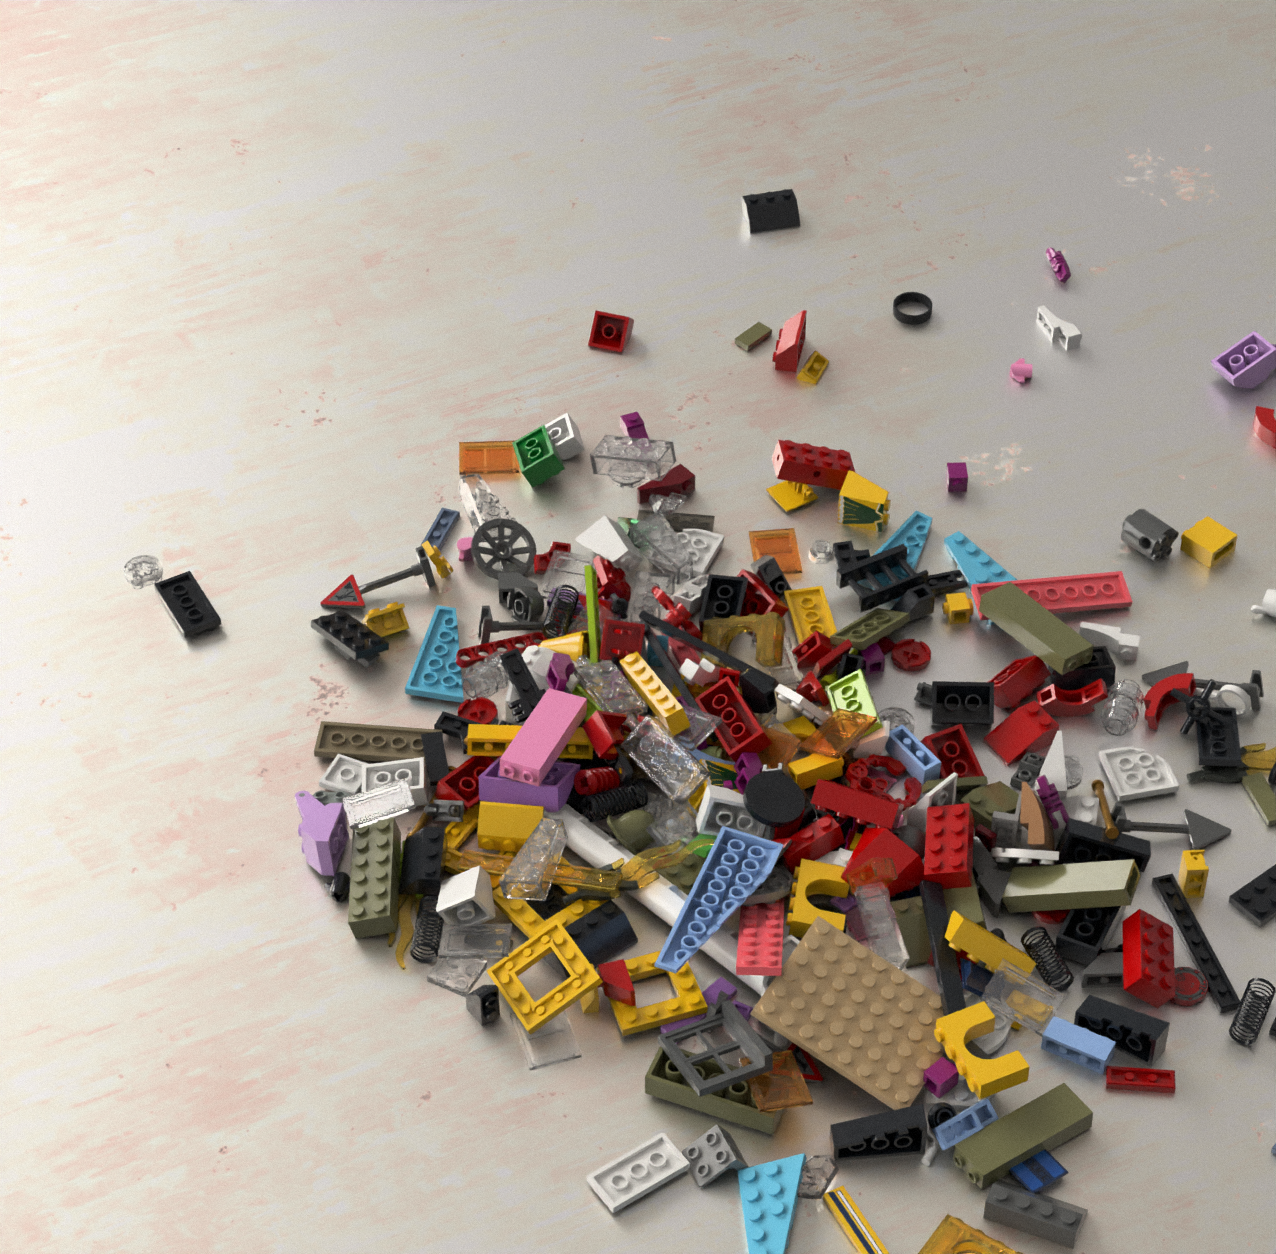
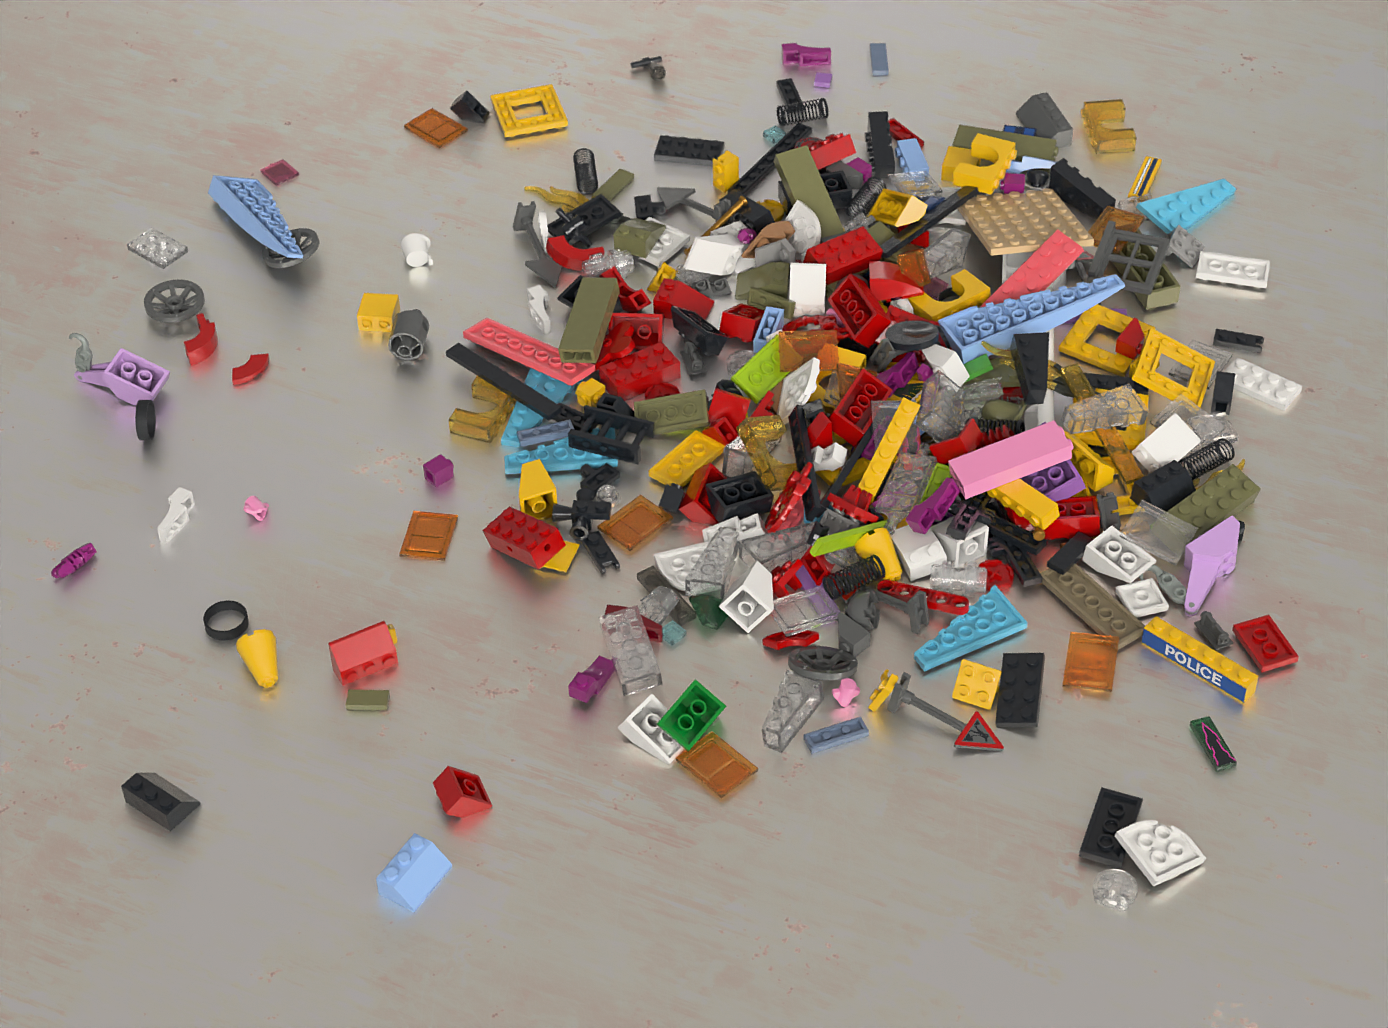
camera: 130 degrees left, 0 degrees up
none -> black tyre [135,400,156,440]
none -> red tile [232,353,269,385]
none -> yellow cone [236,629,278,688]
none -> light blue slope [376,833,452,912]
none -> clear orange piece [399,511,458,561]
none -> black tile [446,342,562,421]
none -> clear yellow arch [449,376,517,443]
none -> sand blue tile [516,420,575,447]
none -> black brick [552,488,612,540]
none -> black hinge [581,531,620,574]
none -> red plant [592,321,635,371]
none -> red brick [599,342,681,401]
none -> olive slope [613,218,666,258]
none -> black hinge [634,195,666,220]
none -> yellow slope [647,262,678,292]
none -> clear light blue tile [662,620,687,645]
none -> clear light blue tile [763,125,786,144]
none -> clear slope [843,212,876,232]
none -> magenta brick [847,157,872,184]
none -> yellow piece [941,146,981,182]
none -> black wedge [1010,332,1049,405]
none -> clear orange piece [1063,632,1119,692]
none -> white plate [1115,820,1206,887]
none -> yellow brick [1142,616,1258,704]
none -> tile [1190,716,1237,771]
none -> dark grey hinge [1194,611,1233,650]
none -> black hinge [1213,329,1264,353]
none -> white plate [1224,357,1302,411]
none -> red plate [1232,615,1299,673]

